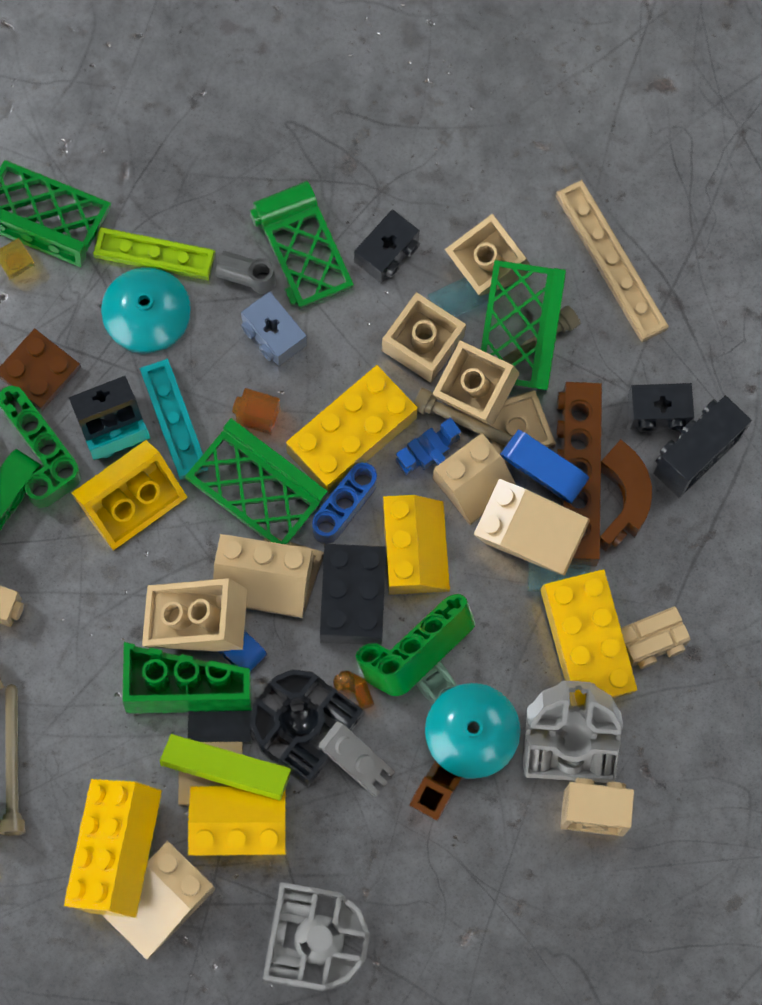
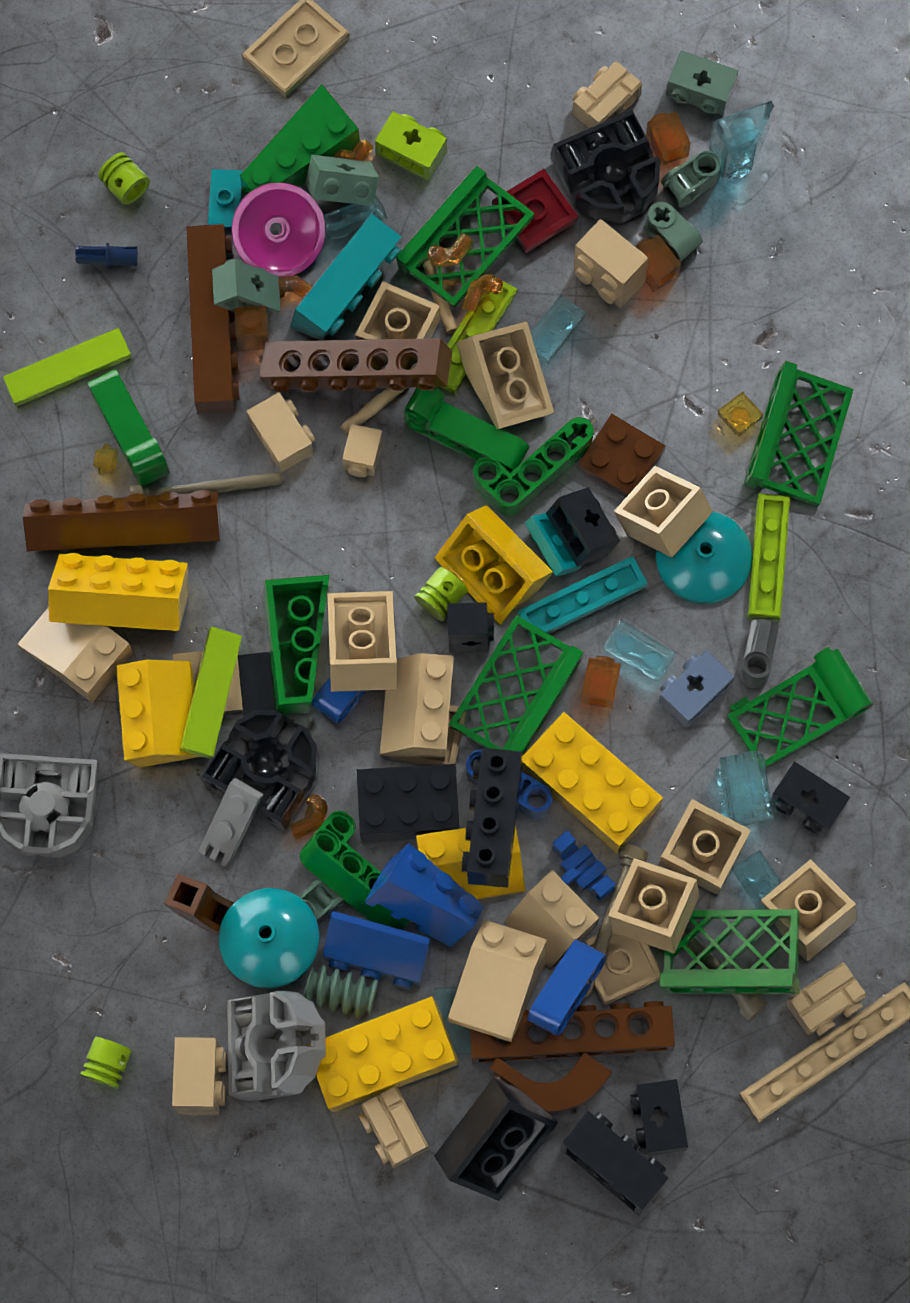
camera: 90 degrees right, 0 degrees up
none -> reddish brown brick [22,490,221,552]
none -> lime piece [80,1037,132,1089]
none -> sand green piece [304,964,378,1019]
none -> blue slope [323,911,431,990]
none -> blue wedge [365,843,484,947]
none -> lime piece [414,567,468,621]
none -> black slope [434,1077,558,1201]
none -> black brick [447,602,494,653]
none -> black brick [462,748,523,888]
none -> clear light blue plate [603,619,676,682]
none -> tan brick [614,466,713,558]
none -> clear light blue brick [716,751,774,826]
none -> tan brick [786,962,867,1037]

